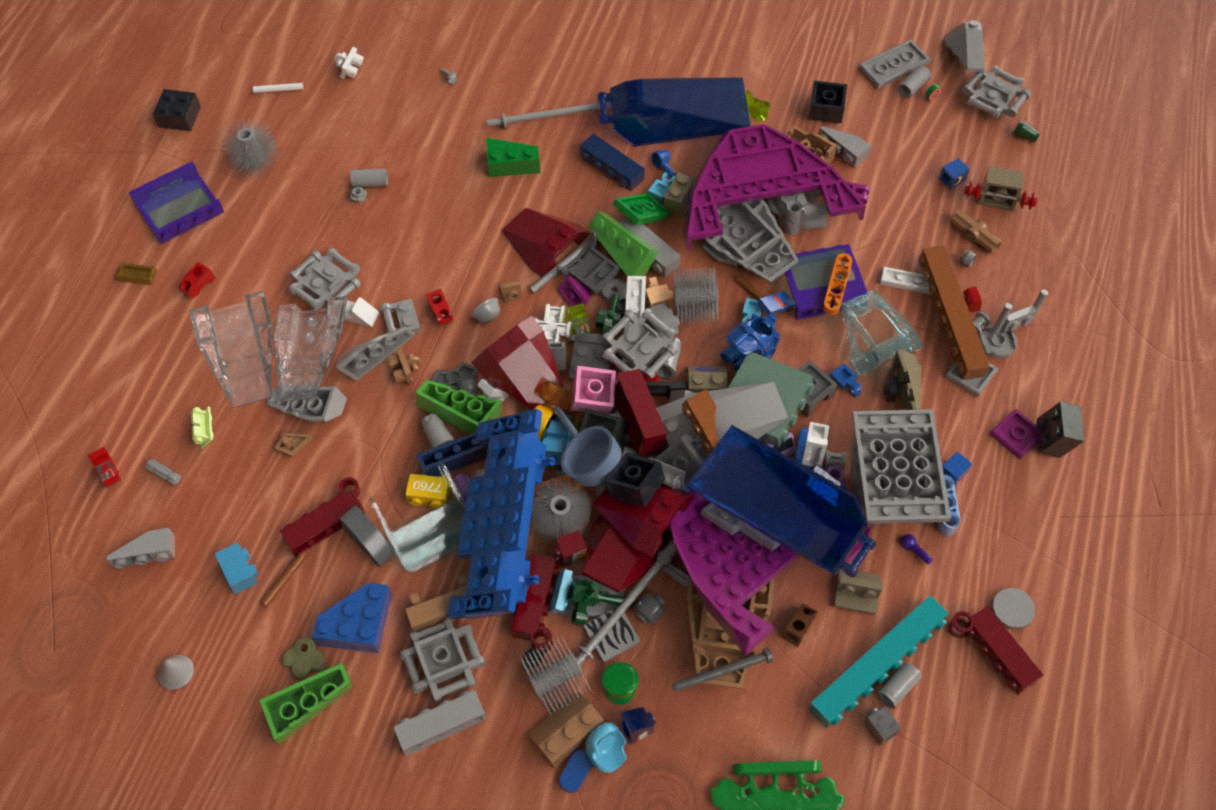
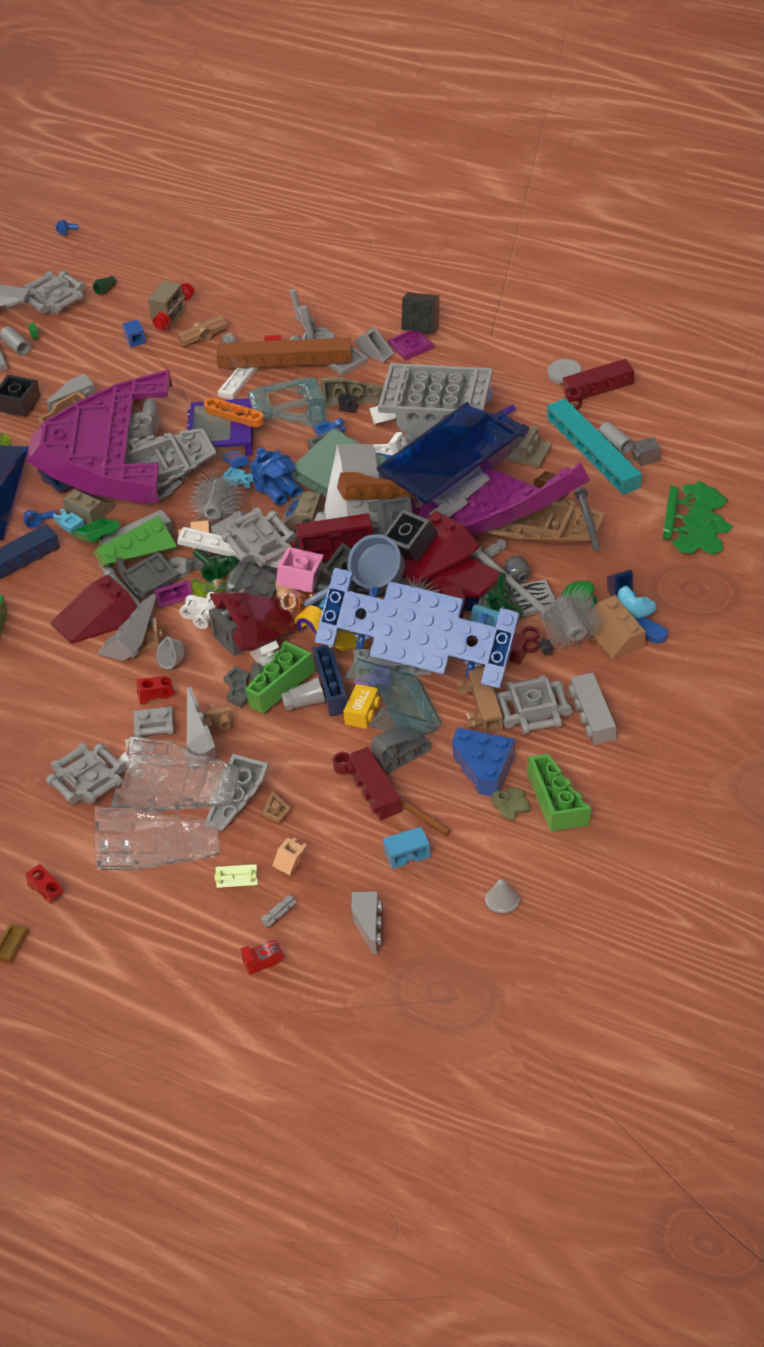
camera: 75 degrees left, 15 degrees down
none -> blue plate [56,220,78,236]
none -> light grey wedge [98,593,156,661]
none -> light nougat brick [272,838,307,876]
none -> light grey slope [354,326,394,363]

